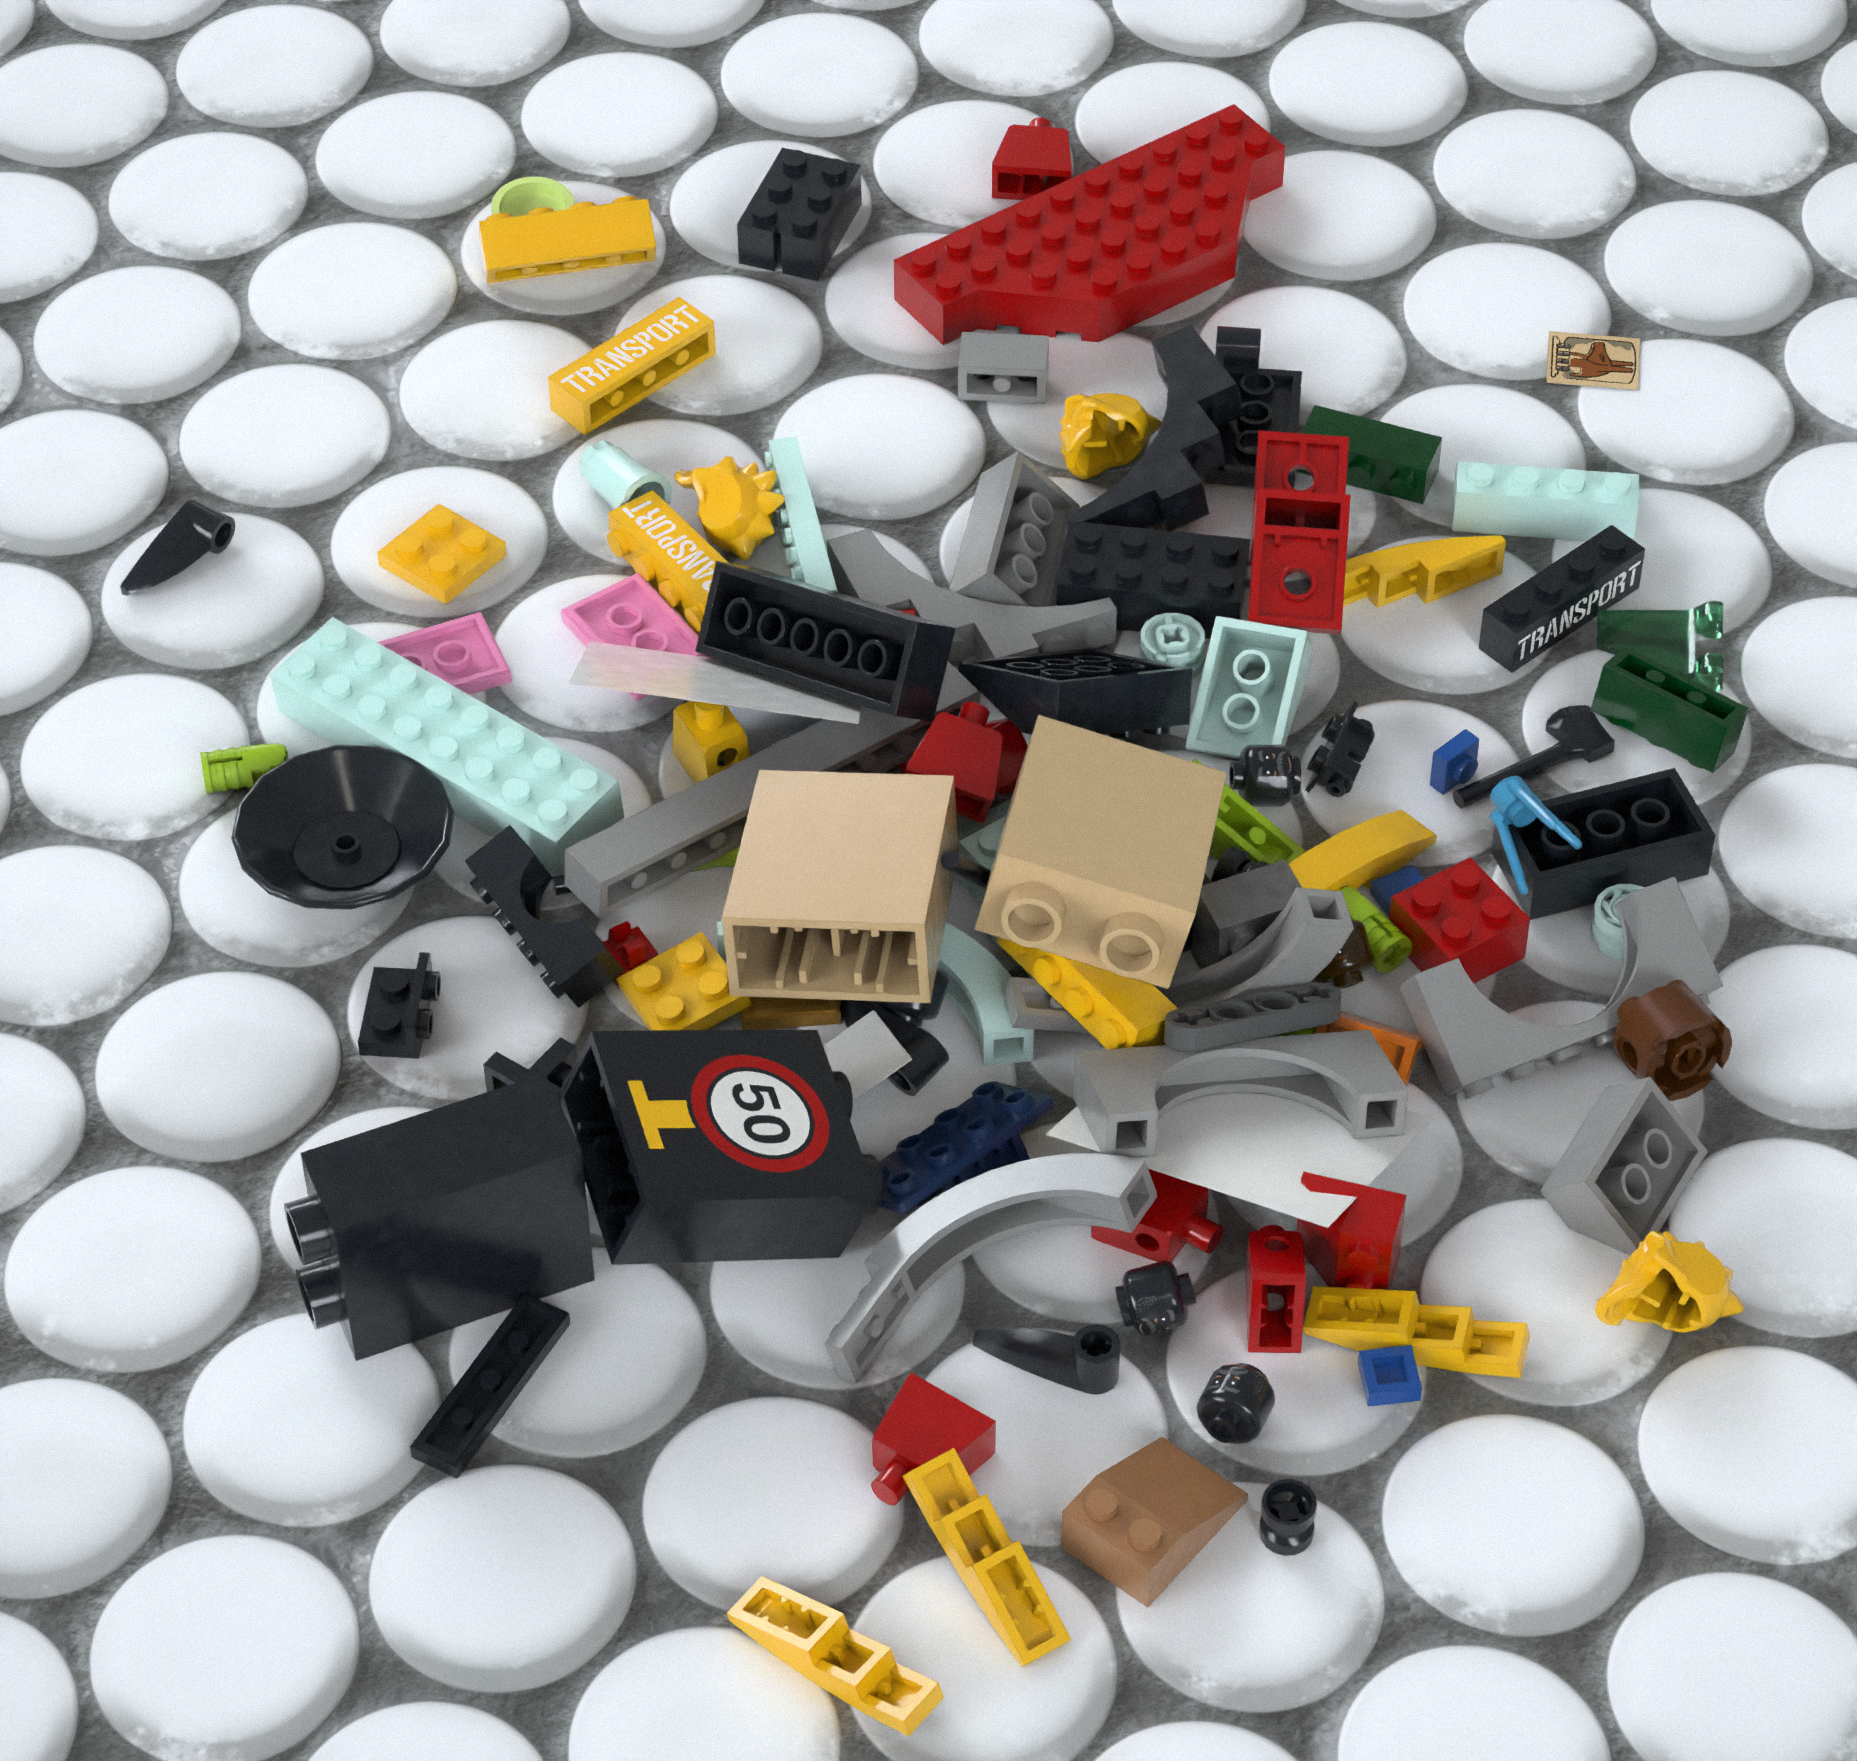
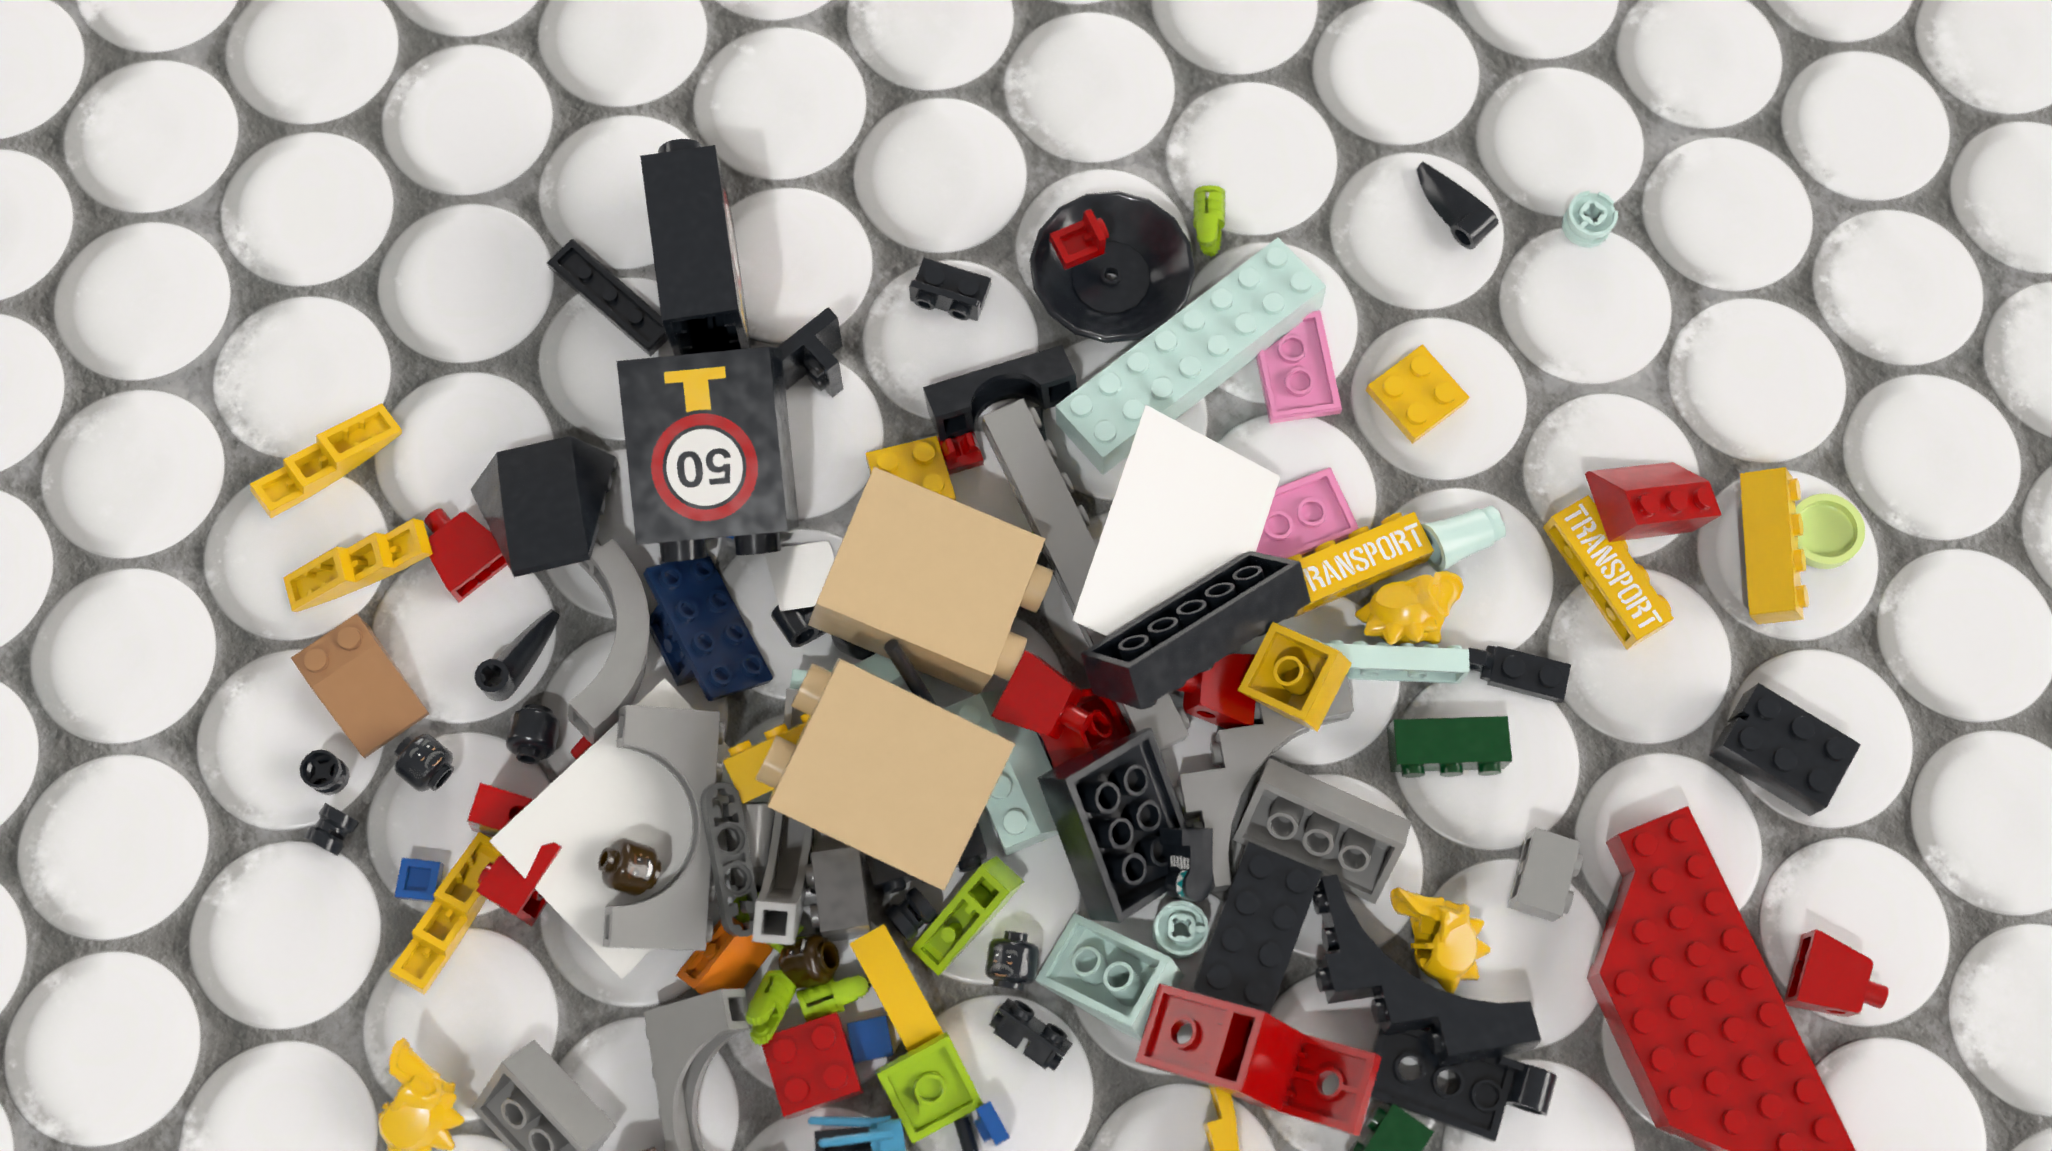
camera: 100 degrees right, 25 degrees up
none -> black wheel [303,803,359,856]
none -> black wedge [470,436,618,577]
none -> dark brown head [598,838,661,896]
none -> lime hinge [745,970,797,1046]
none -> lime plate [875,1031,984,1144]
none -> red bracket [1050,209,1109,270]
none -> black leg [1160,827,1213,902]
none -> yellow slope [1238,622,1352,732]
none -> dark green brick [1387,716,1512,778]
none -> black hinge [1468,645,1571,703]
none -> light aqua wheel [1562,190,1618,248]
none -> red slope [1585,462,1722,542]

